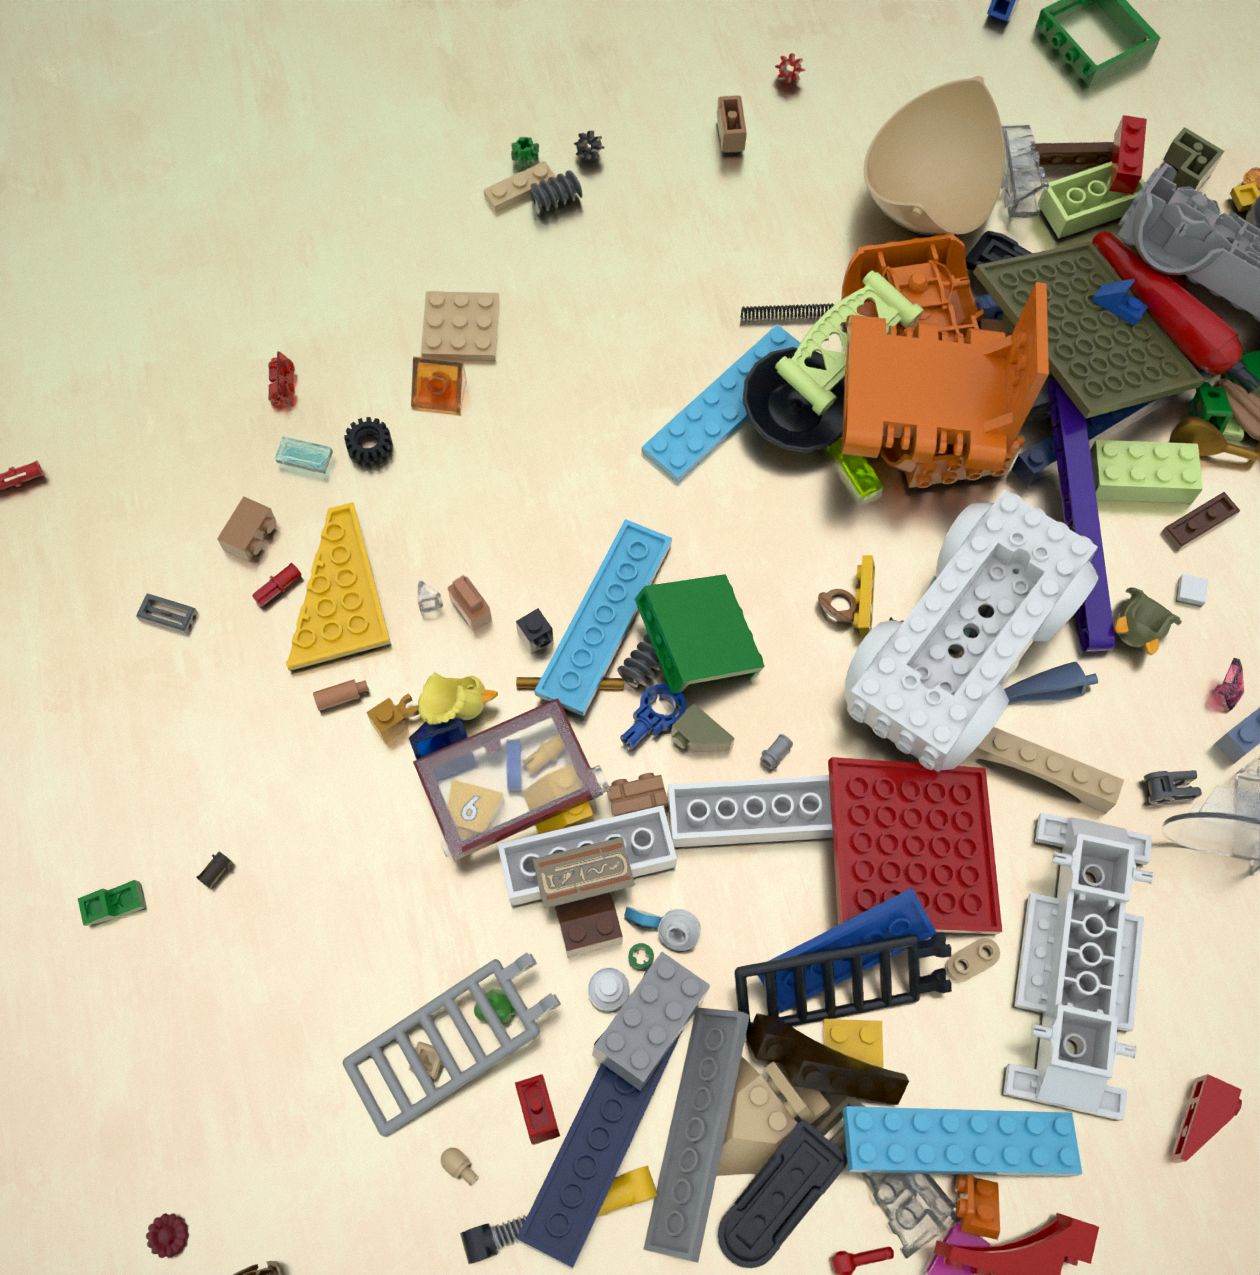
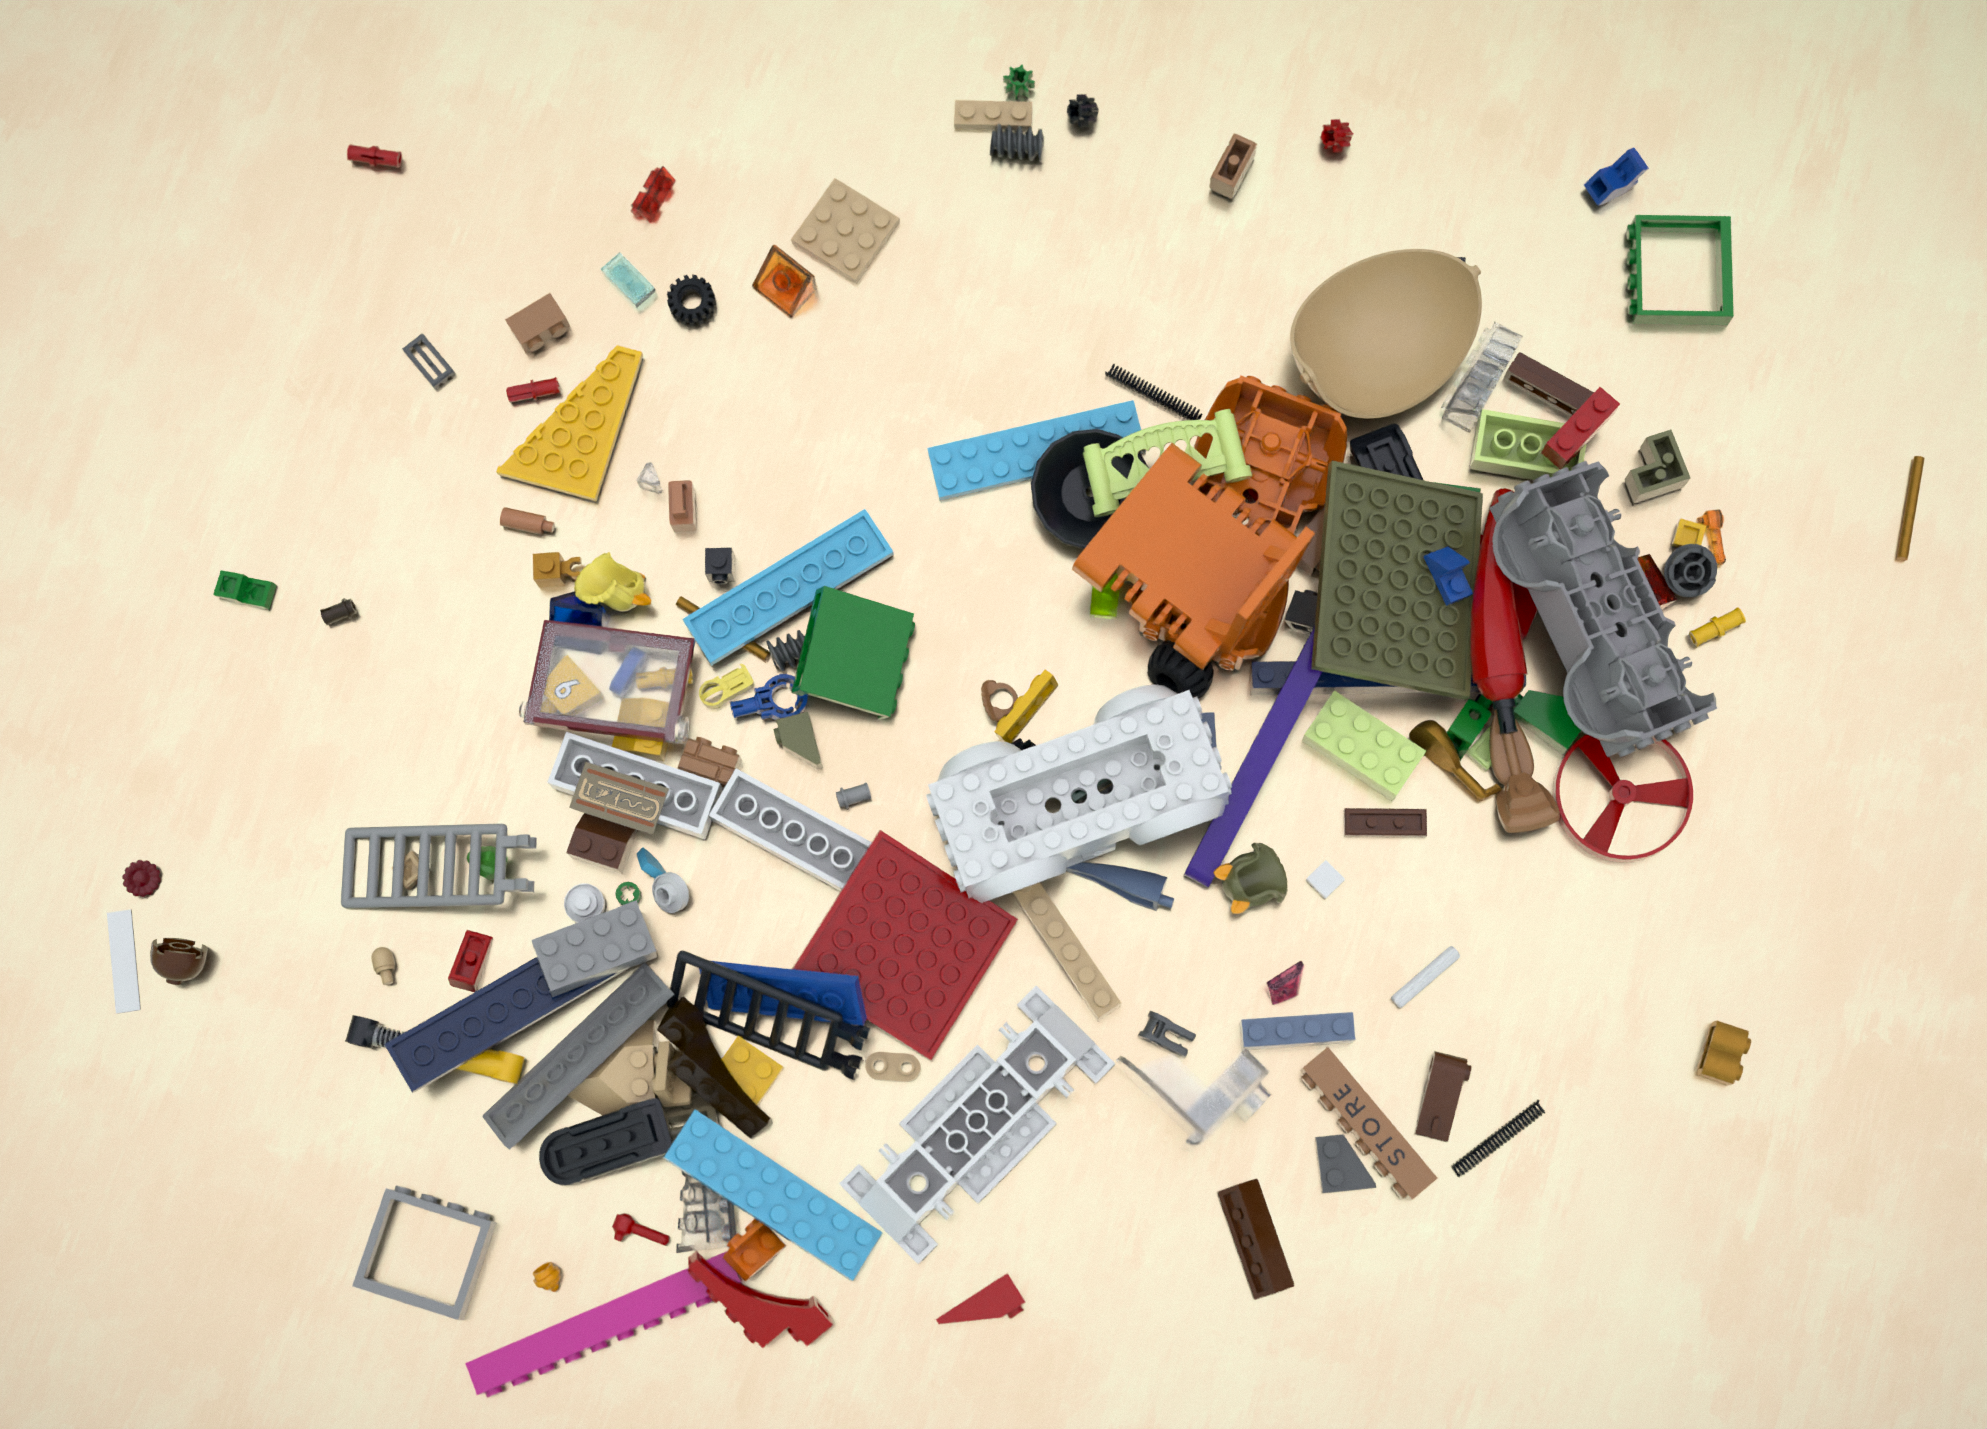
camera: 40 degrees right, 10 degrees up
none -> light yellow piece [699,664,755,709]
none -> black wheel [1148,640,1214,699]

